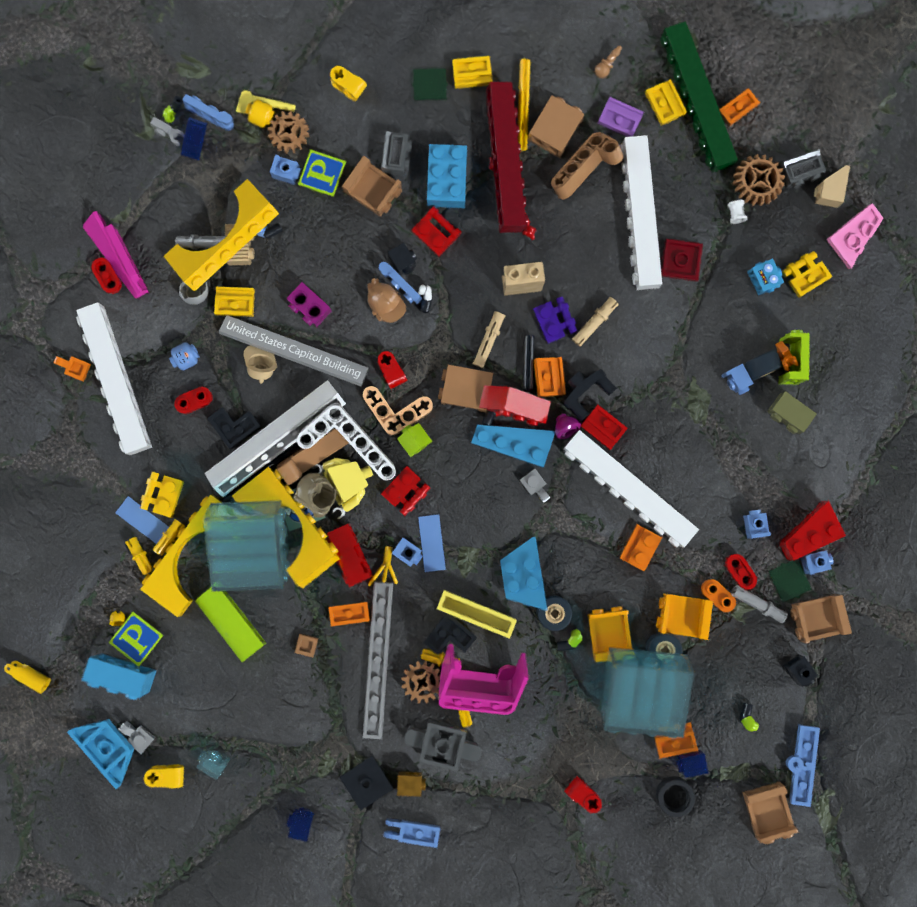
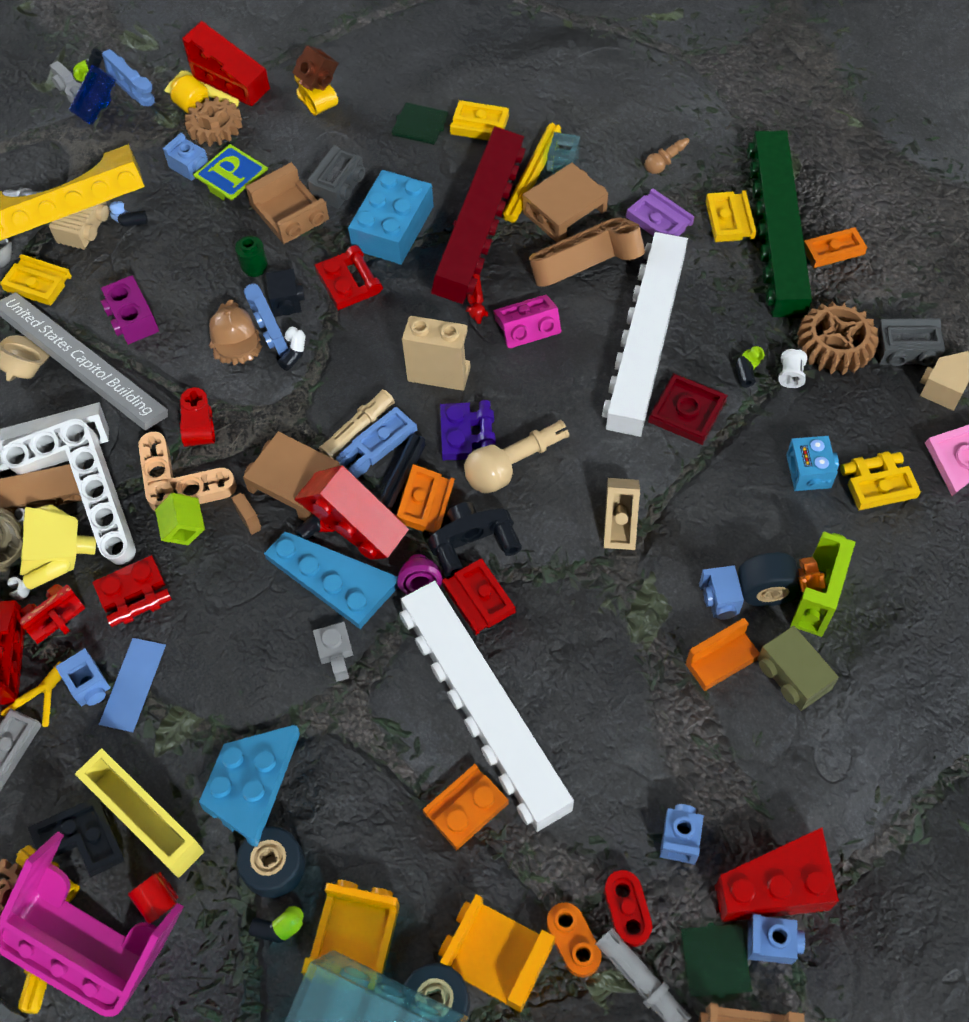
camera: 25 degrees right, 25 degrees down
none -> red hips [18,584,86,645]
none -> red piece [127,872,179,924]
none -> red wedge [182,21,270,107]
none -> medium nougat tile [231,493,261,535]
none -> dark green brick [235,236,268,277]
none -> copper brick [292,45,339,91]
none -> medium blue hinge [336,407,417,478]
none -> tan hair [464,445,513,493]
none -> dark pink bracket [493,294,561,348]
none -> clear light blue brick [547,132,580,174]
none -> tan slope [604,478,640,550]
none -> orange panel [685,618,760,691]
none -> arm [736,346,765,388]

